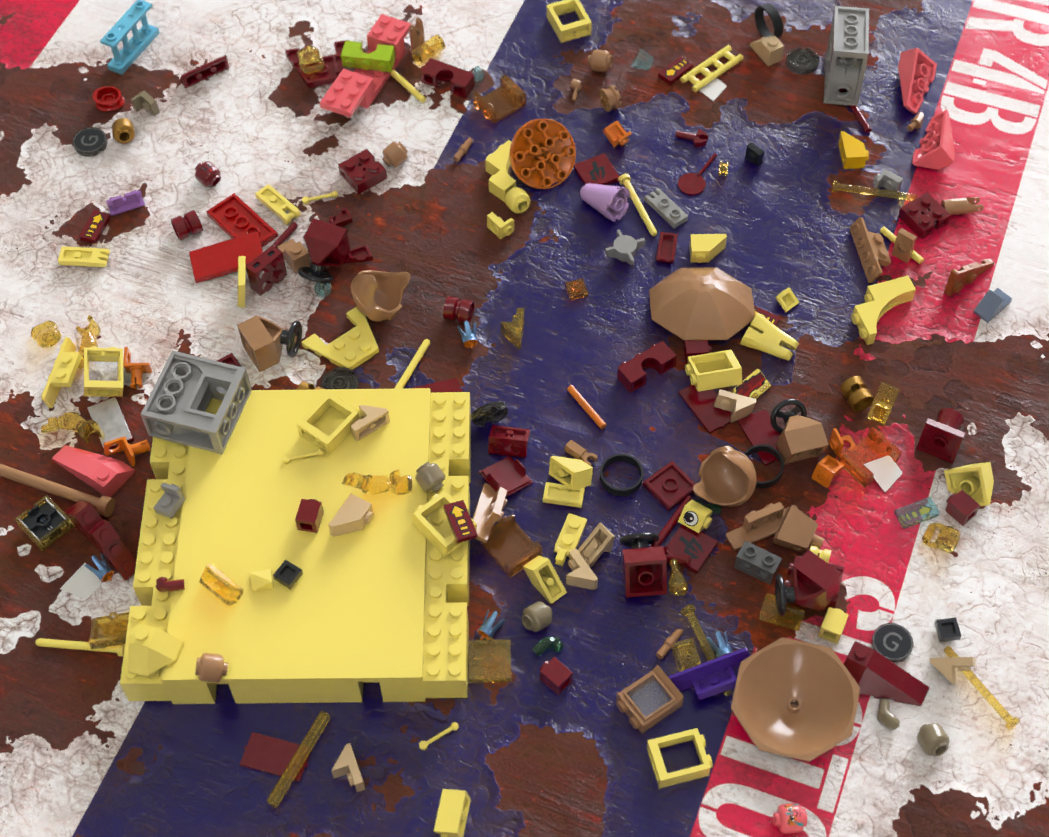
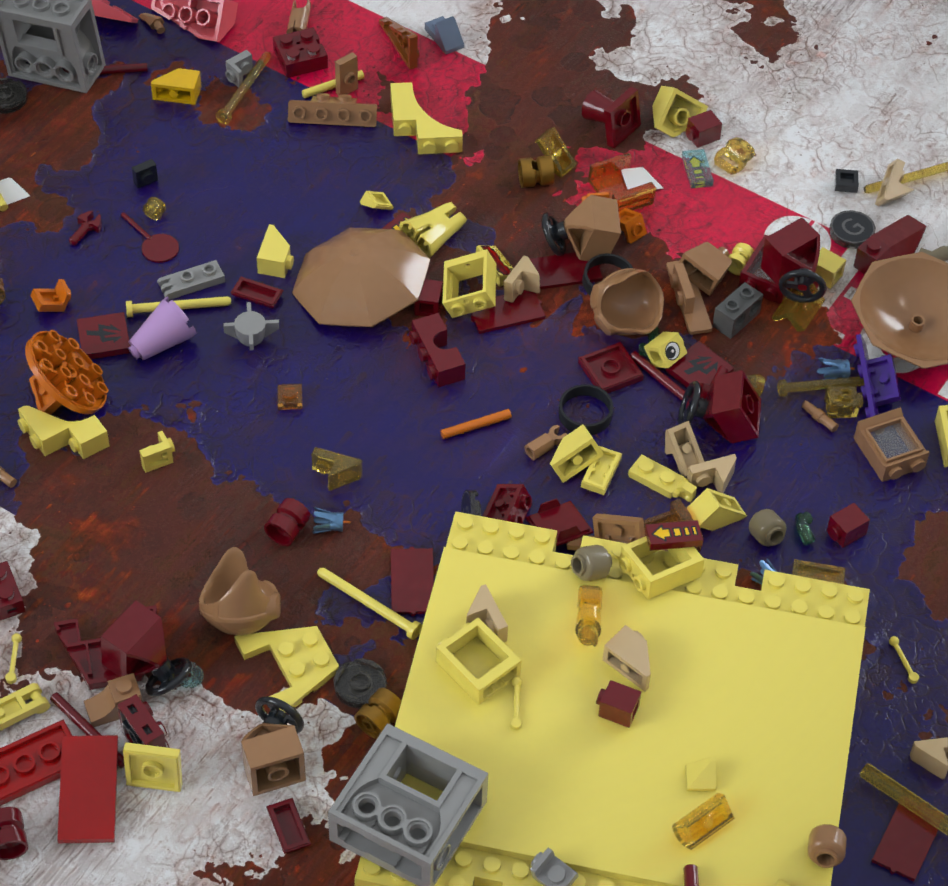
camera: 80 degrees left, 5 degrees down
black plate [273,559,303,589] -> none
light yellow head [505,187,531,214] -> none

